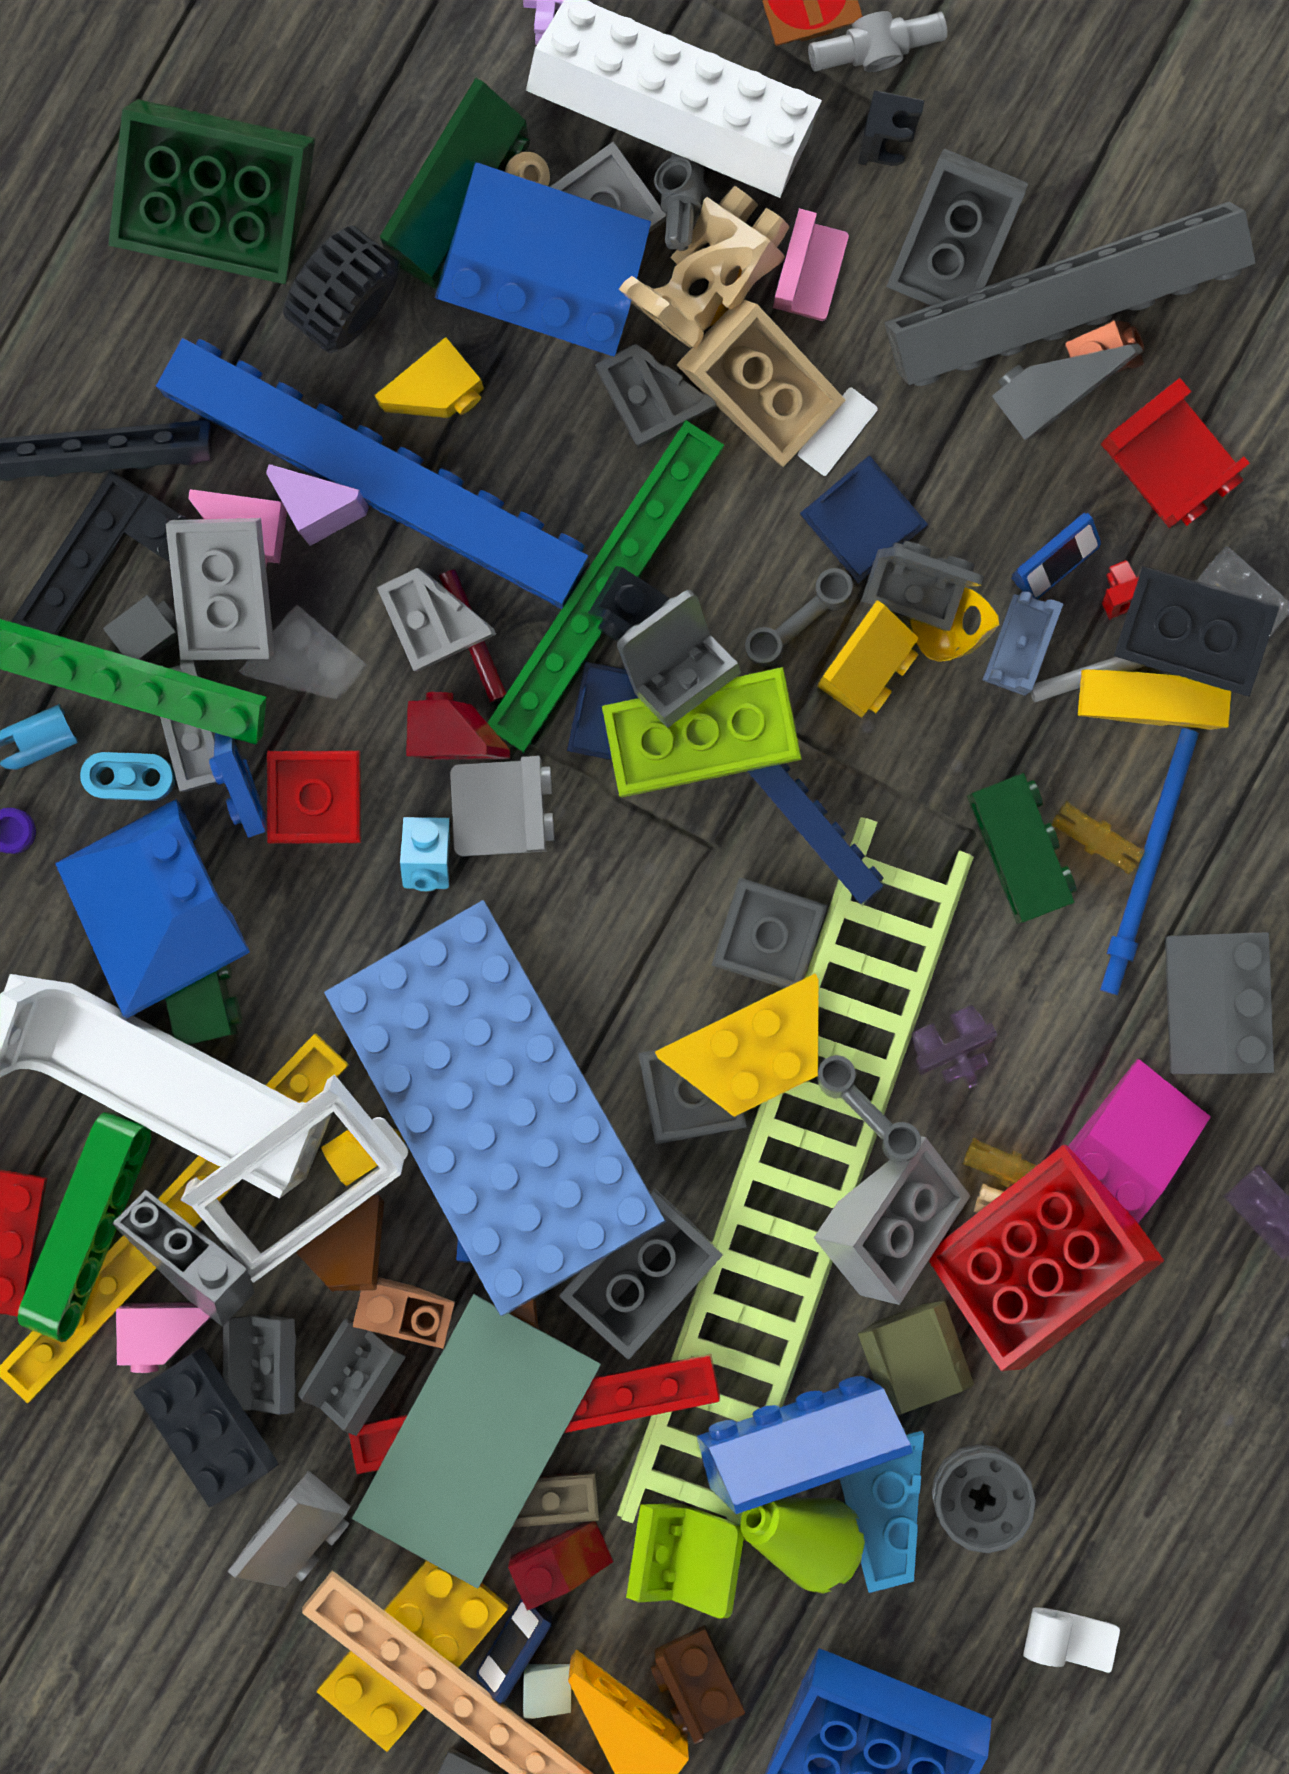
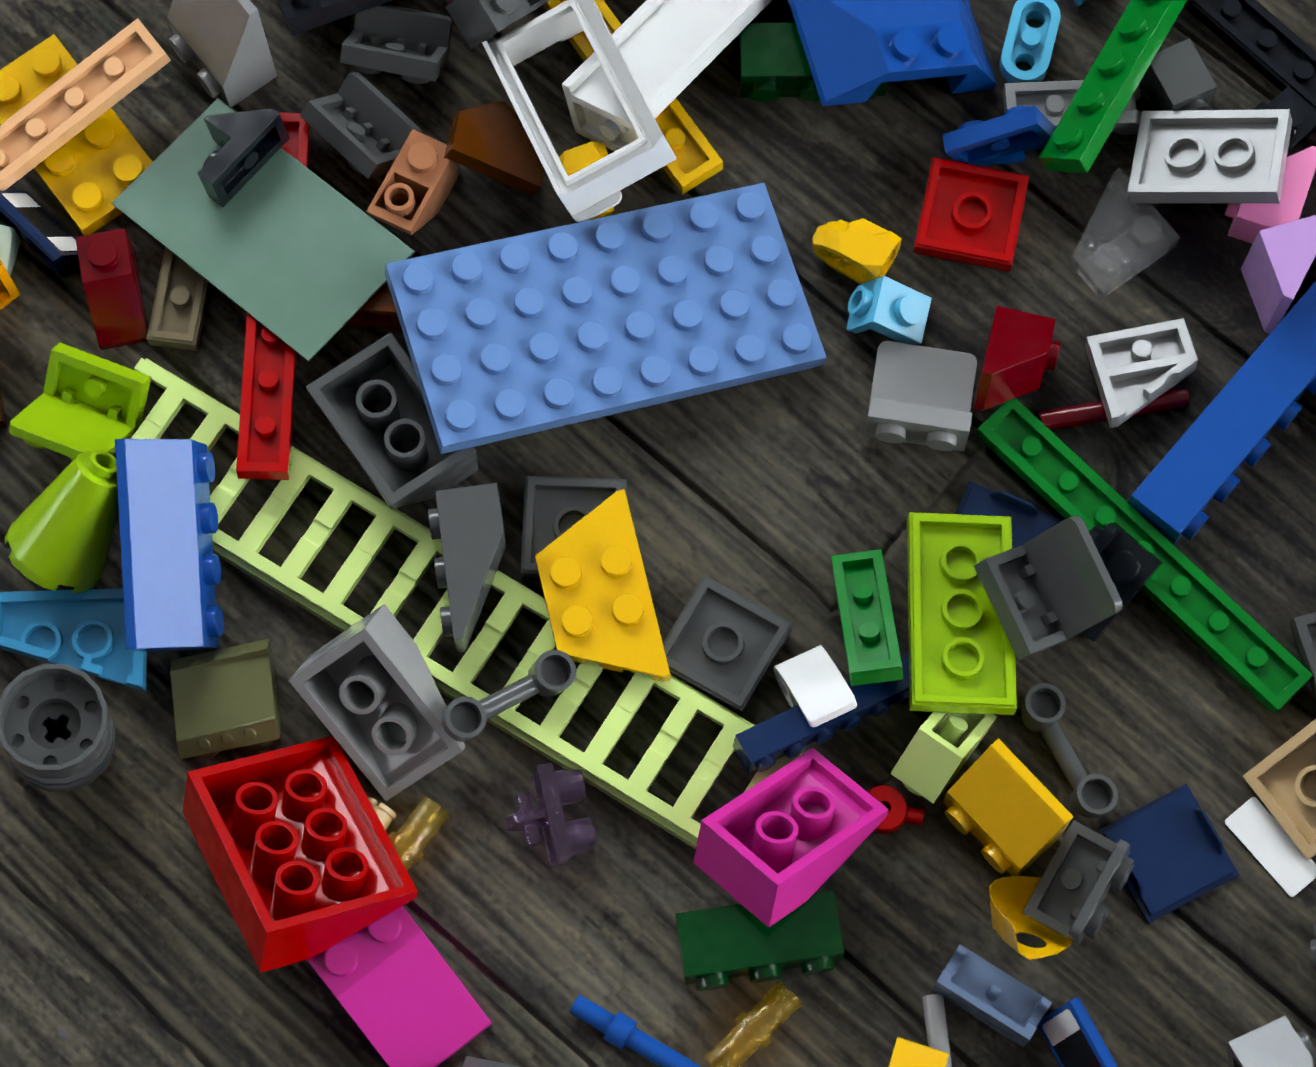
camera: 100 degrees right, 15 degrees down
none -> black slope [198,108,290,207]
none -> dark grey slope [428,483,506,653]
none -> dark pink slope [693,748,889,928]
none -> white panel [773,645,857,727]
none -> yellow rock [812,218,902,284]
none -> green plate [831,549,903,686]
none -> red piece [867,785,925,834]
none -> yellowish green slope [890,712,997,804]

